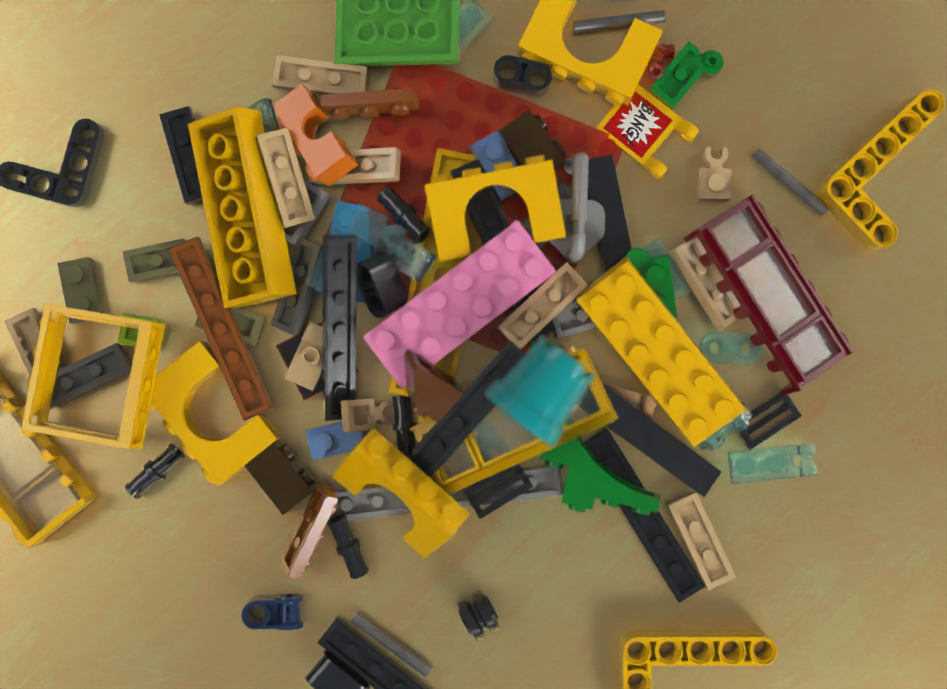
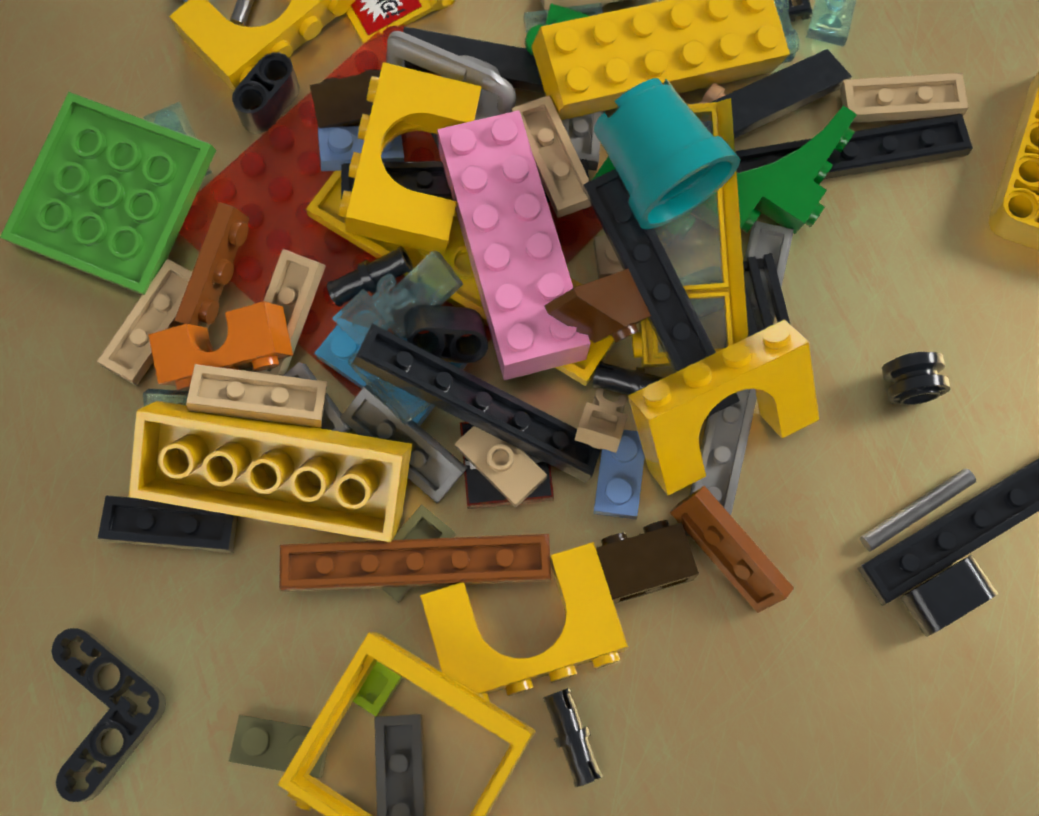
camera: 65 degrees left, 15 degrees down
olive plate [122,239,186,283] -> none
dark blue piece [241,593,303,630] -> none
black pin [327,514,369,579] -> none

